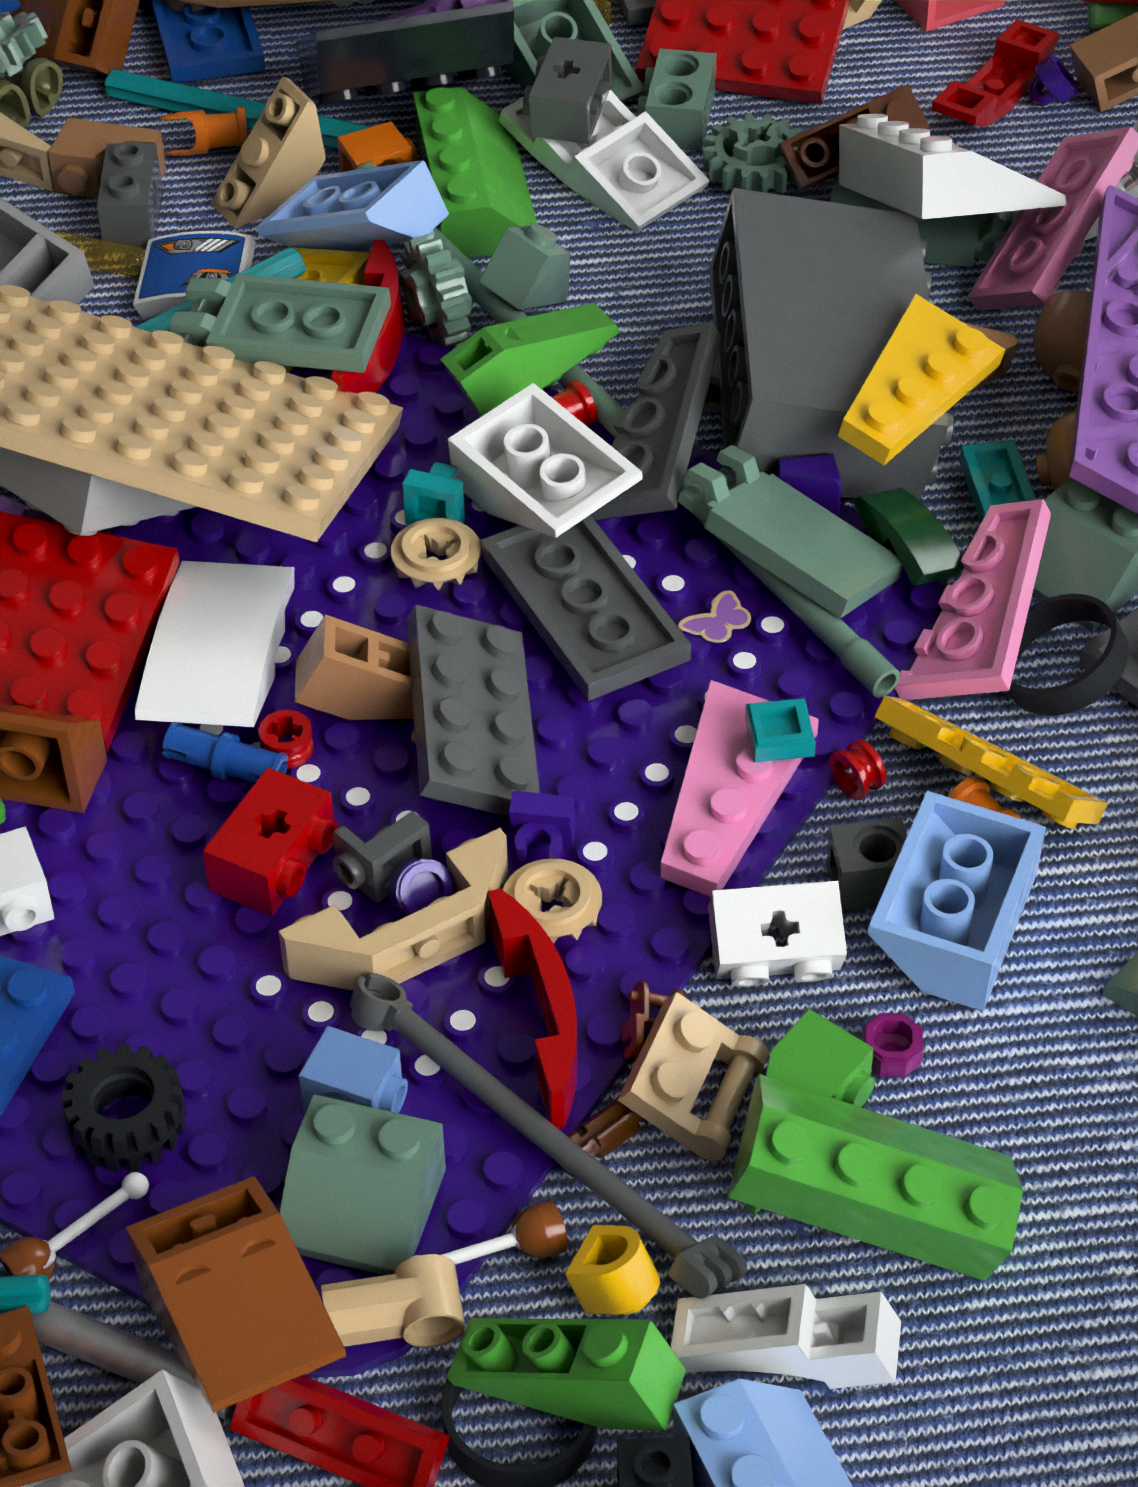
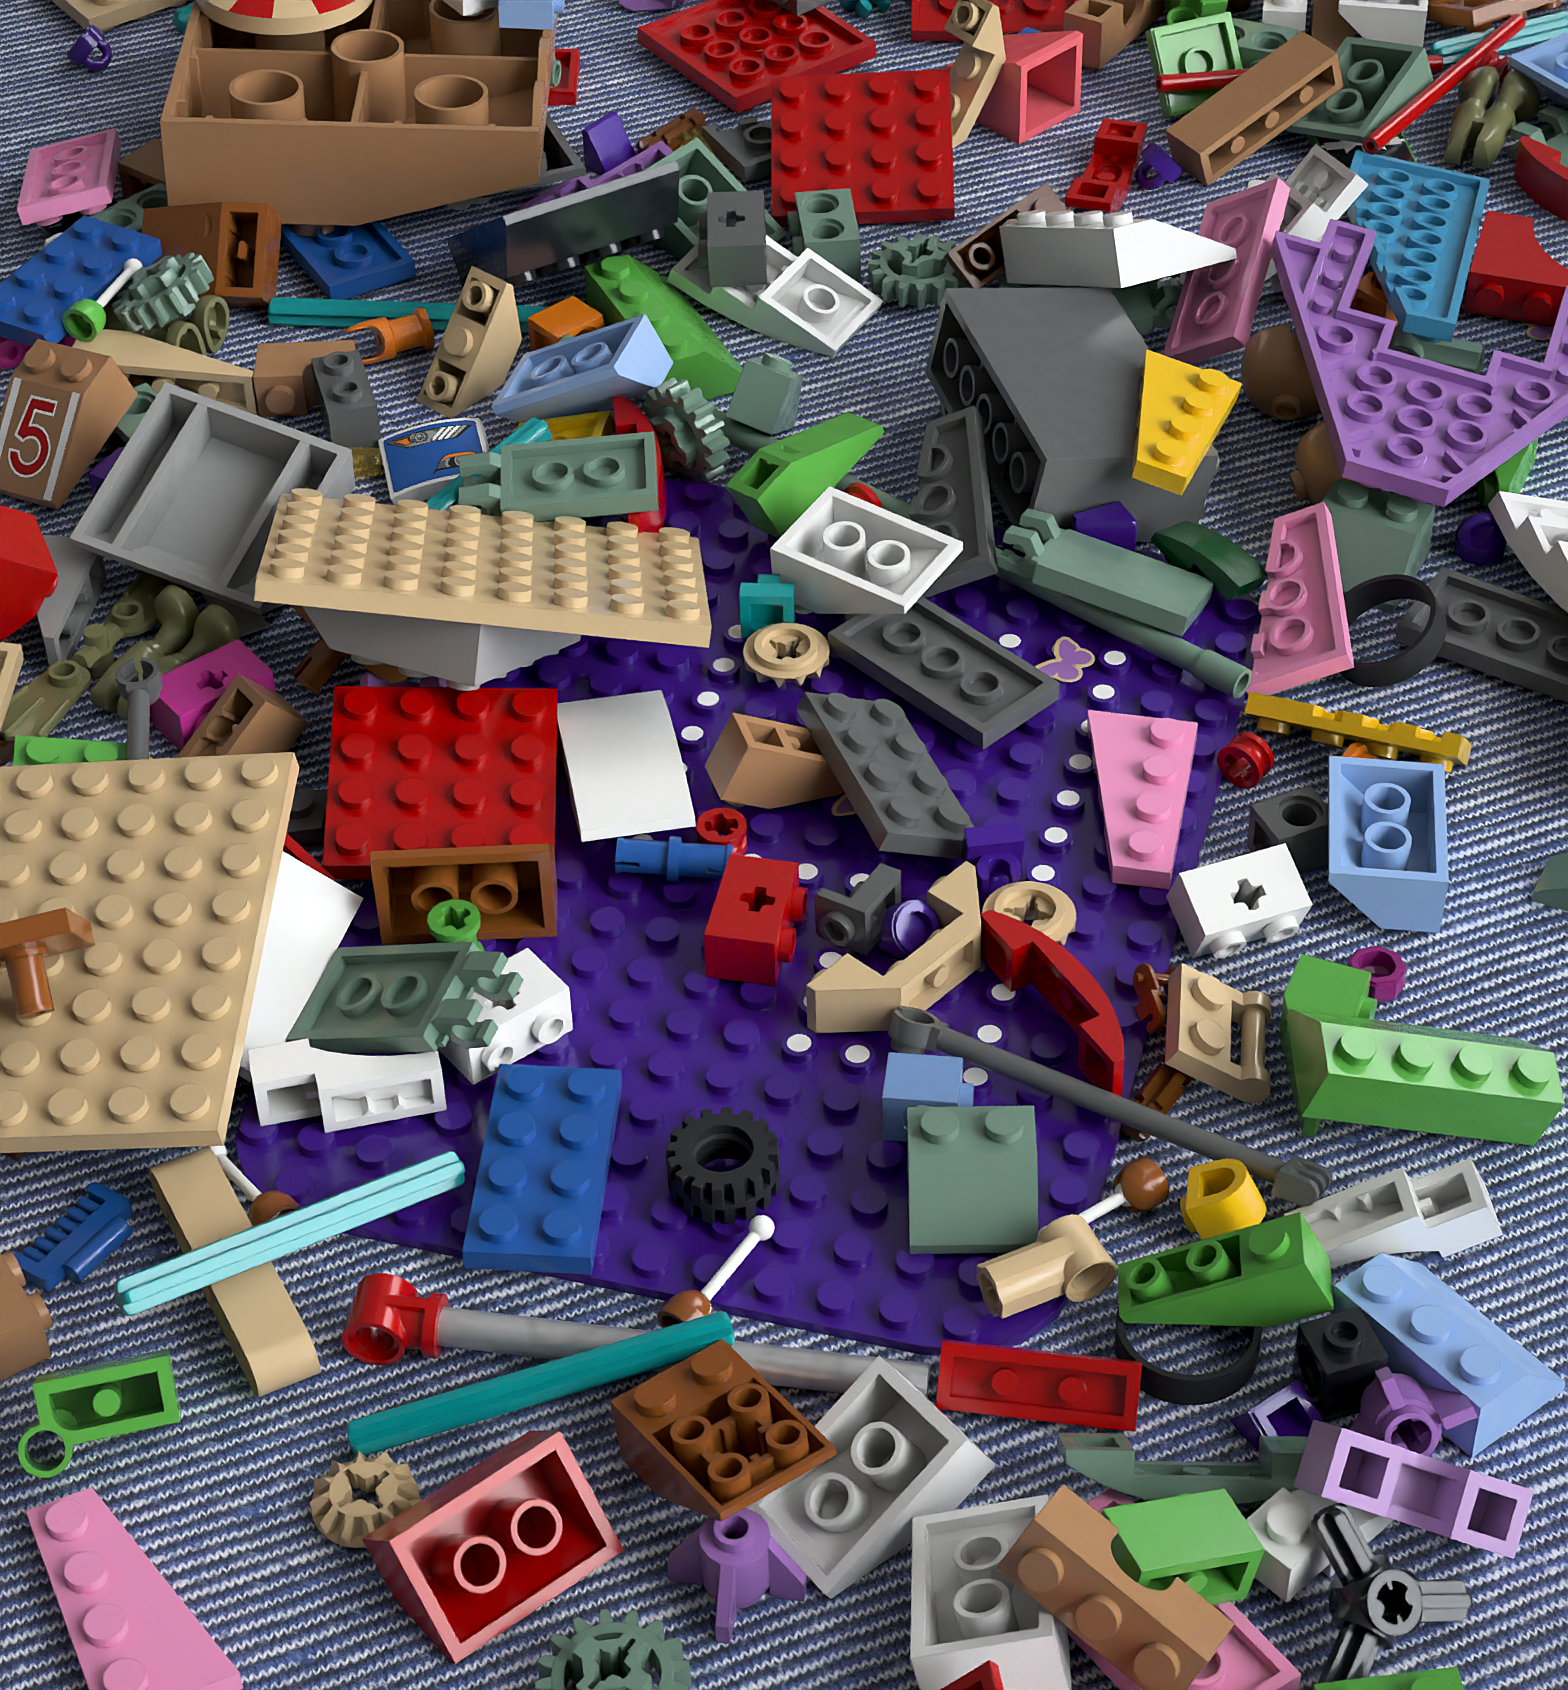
camera: 15 degrees left, 5 degrees down
dark orange slope [125,1176,346,1413] -> none
teal tile [745,698,816,763] -> none
teal plate [959,440,1036,523] -> none

